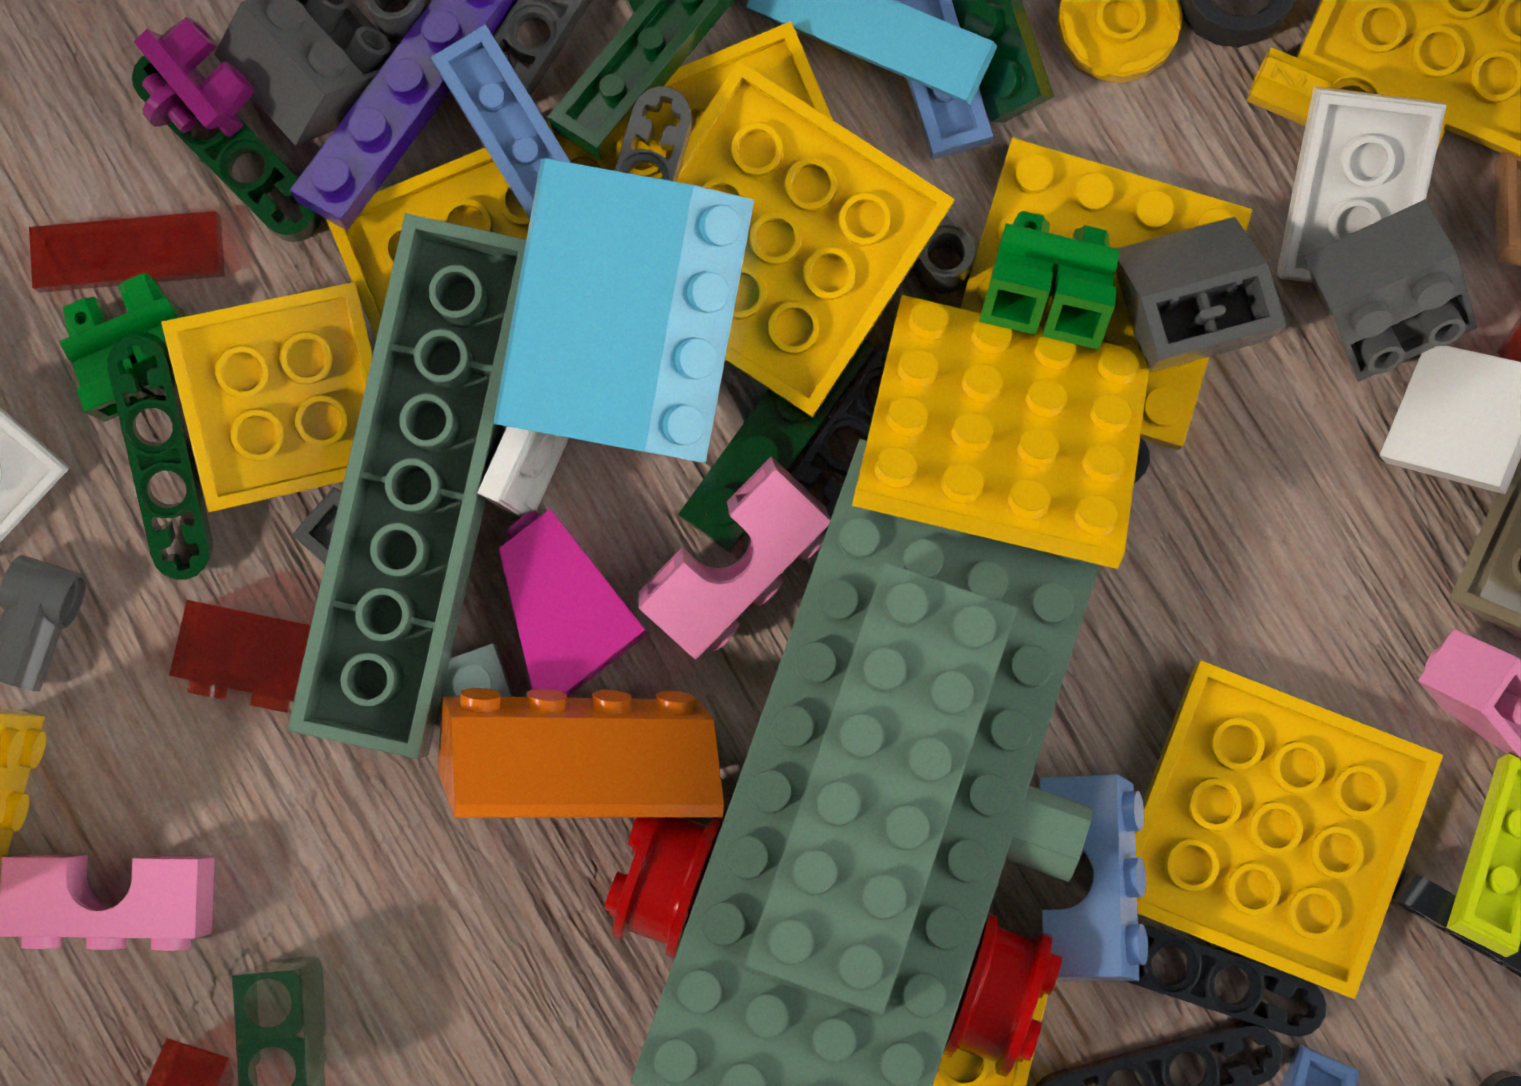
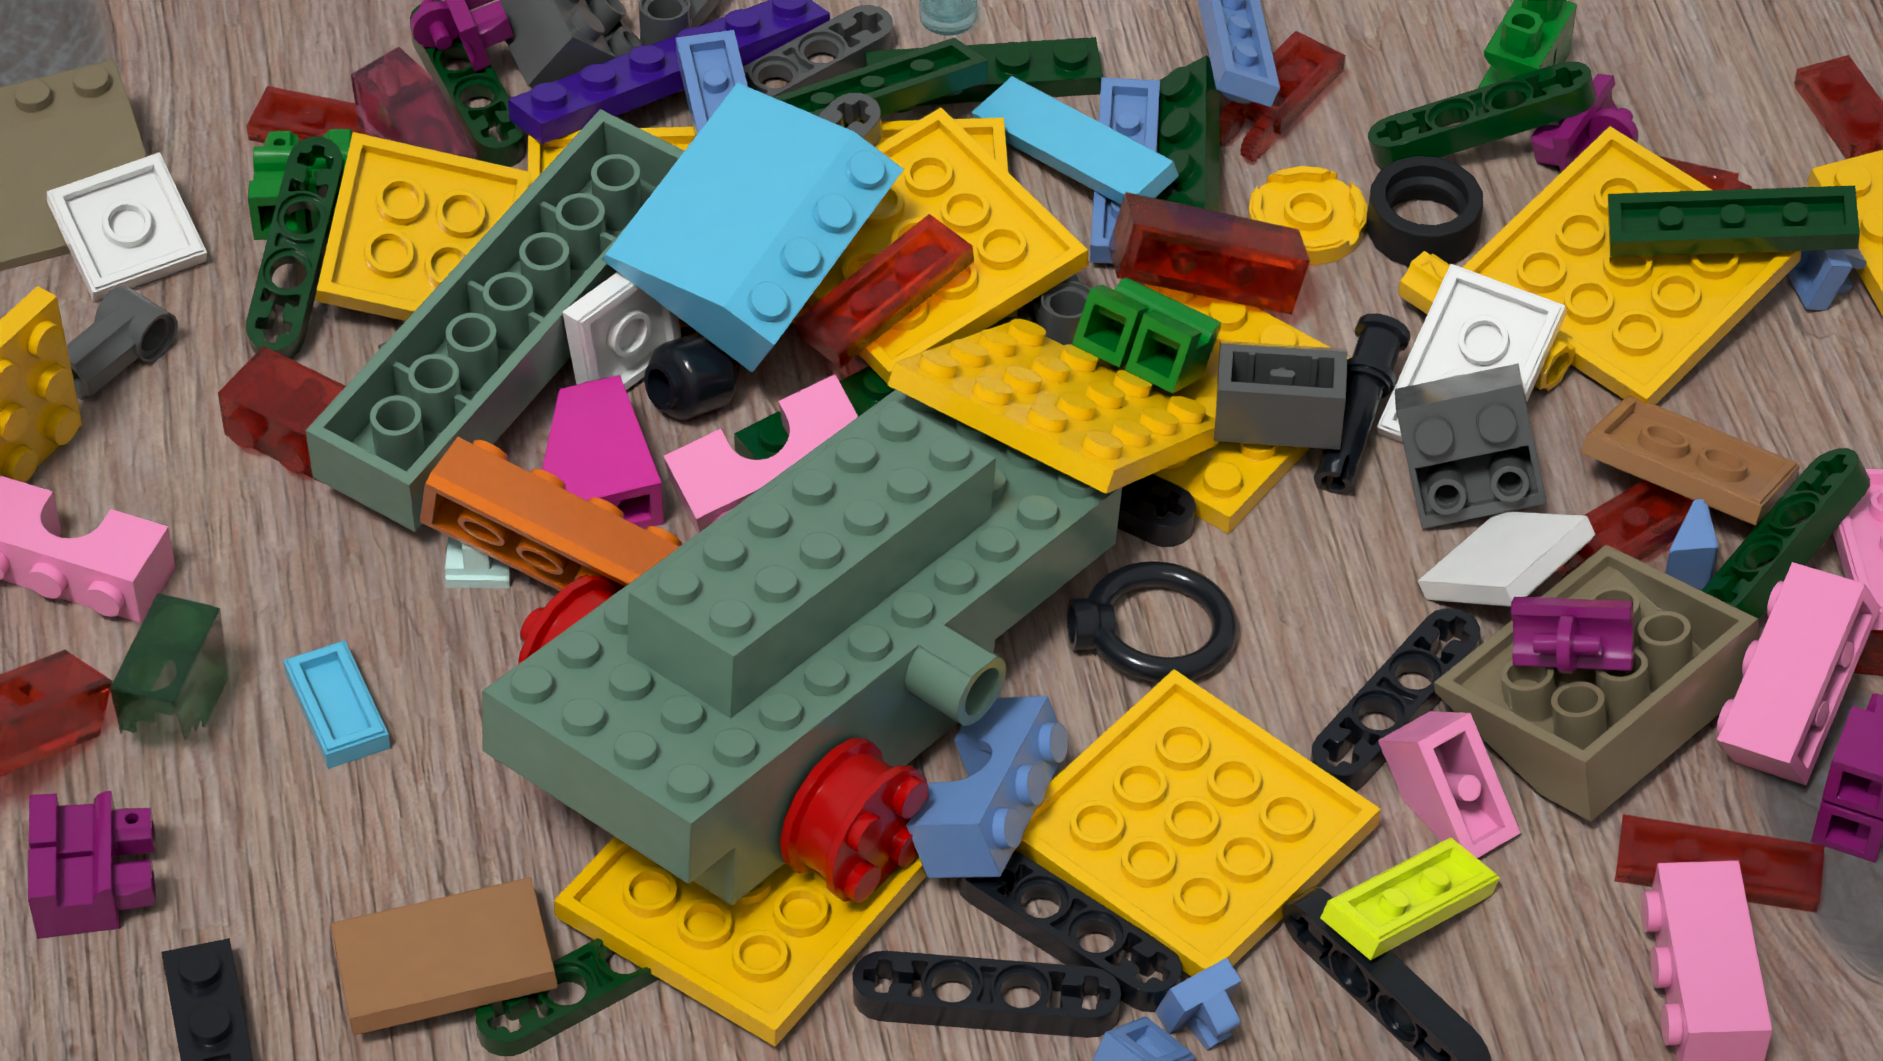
camera: 15 degrees right, 35 degrees down
none -> medium azure tile [283,640,390,769]
none -> clear pink slope [350,47,477,160]
none -> black head [644,332,739,420]
none -> clear red plate [795,214,974,368]
none -> black piece [1067,561,1238,682]
none -> clear red brick [1108,192,1310,315]
none -> medium blue tile [1155,958,1242,1050]
none -> black beam [1310,608,1480,792]
none -> black pin [1314,313,1411,494]

